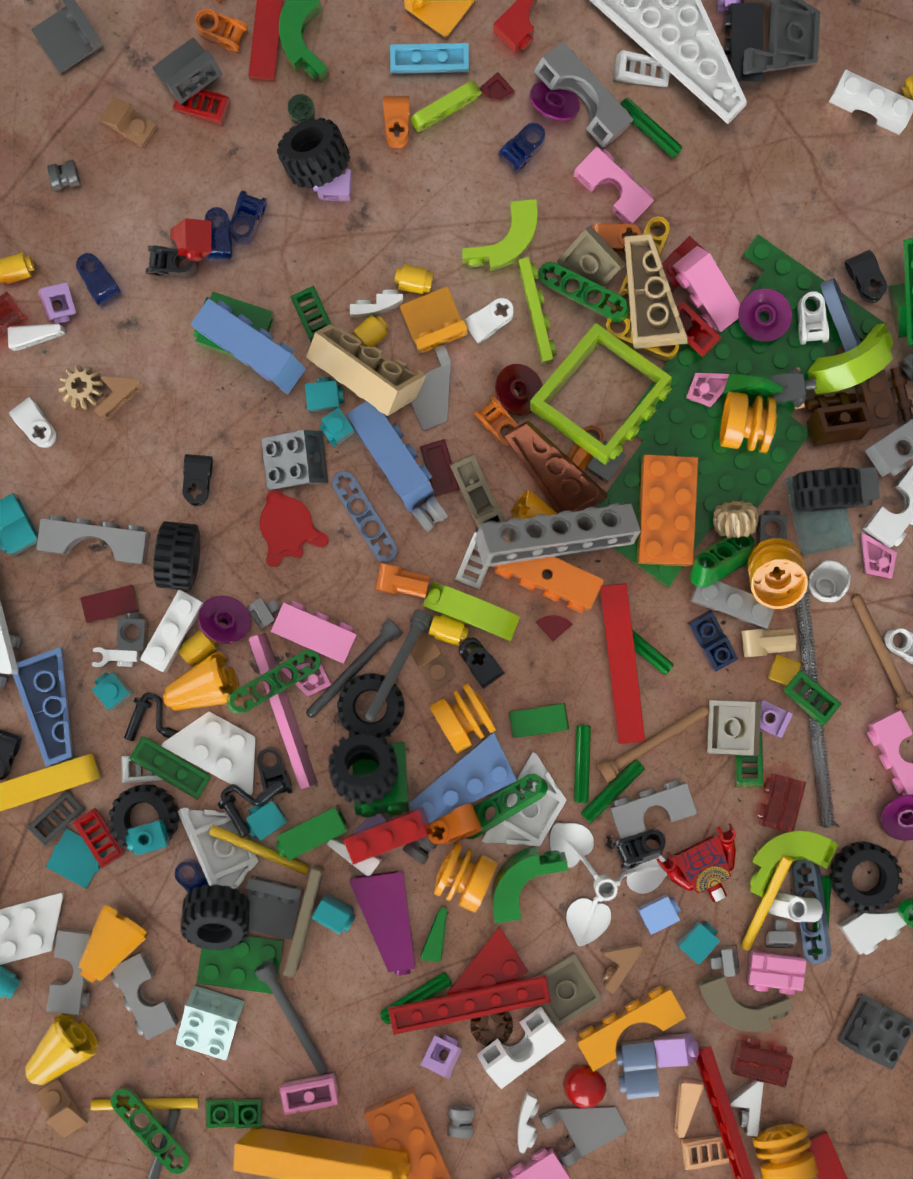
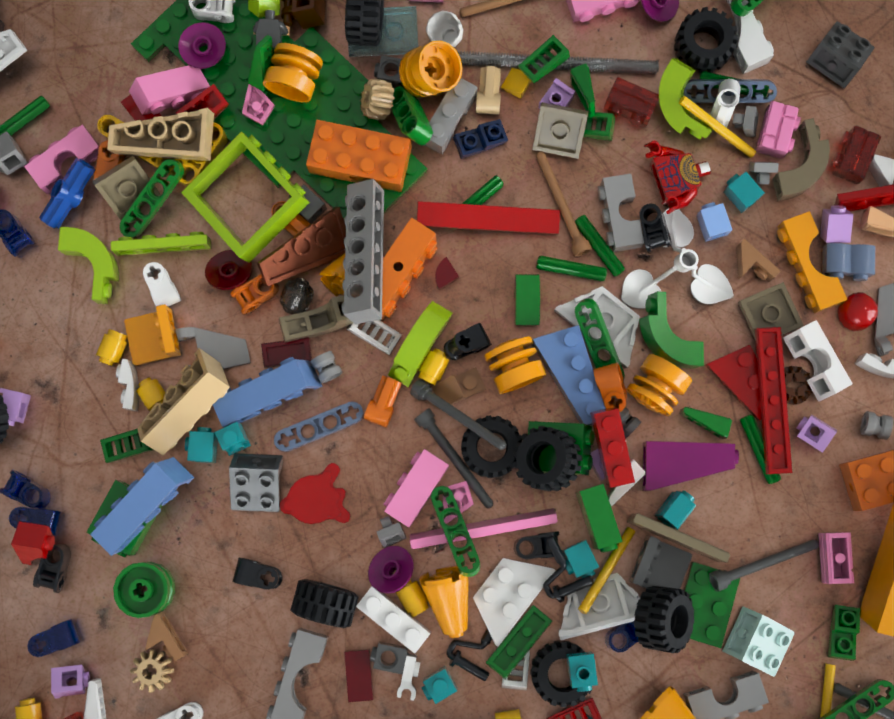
camera: 75 degrees left, 5 degrees down
none -> blue piece [39,158,95,229]
none -> green wheel [113,562,175,618]
none -> clear smoke head [280,278,314,315]
none -> green slope [570,63,595,118]

